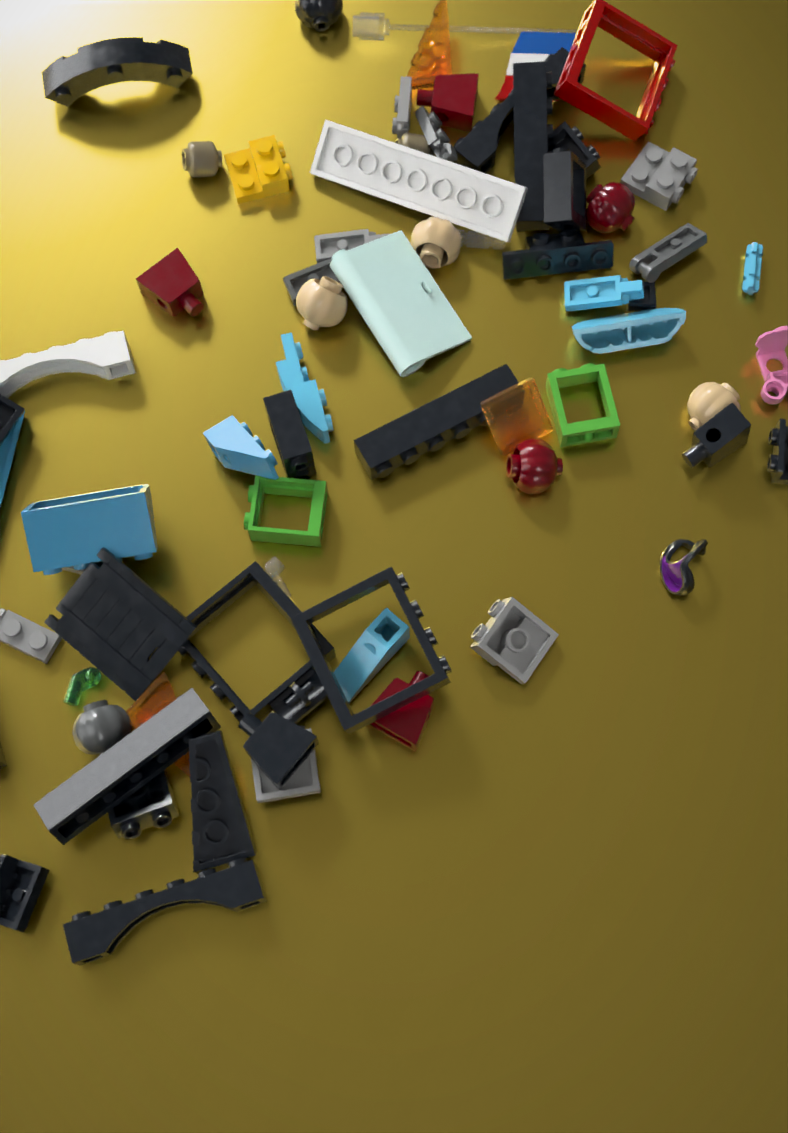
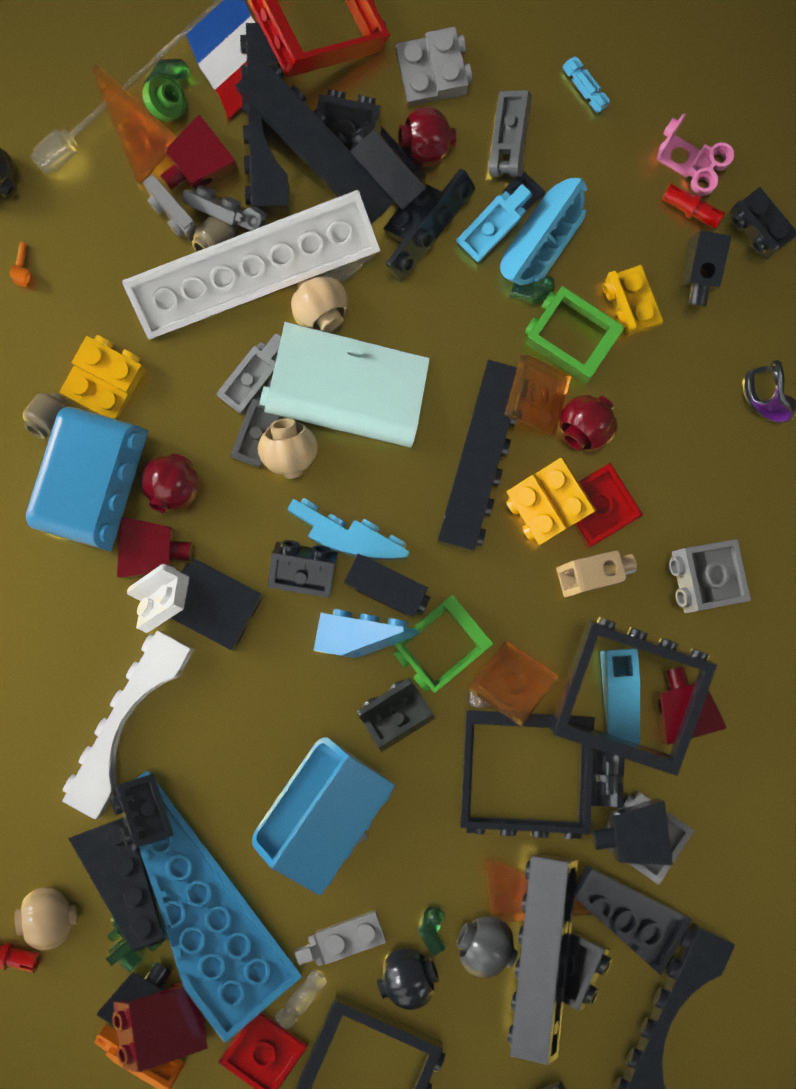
camera: 50 degrees left, 15 degrees up
black door [44,547,197,701] -> none
tan plant [687,382,741,435] -> none
none -> orange hand [9,242,32,287]
none -> dark azure windscreen [26,407,149,551]
none -> white bracket [127,564,189,633]
none -> dark red plant [141,454,199,513]
none -> bright green plate [143,74,186,122]
none -> clear green arm [144,58,189,83]
none -> black brick [171,558,265,651]
none -> black bracket [267,540,338,598]
none -> pearl dark grey bracket [356,678,435,752]
none -> black plant [377,947,439,1010]
none -> clear orange tile [469,641,558,727]
none -> yellow plate [506,457,596,545]
none -> clear green arm [509,274,555,304]
none -> tan torso [556,550,637,598]
none -> red tile [574,462,643,548]
none -> yellow bracket [603,265,663,337]
none -> red pin [662,183,726,230]

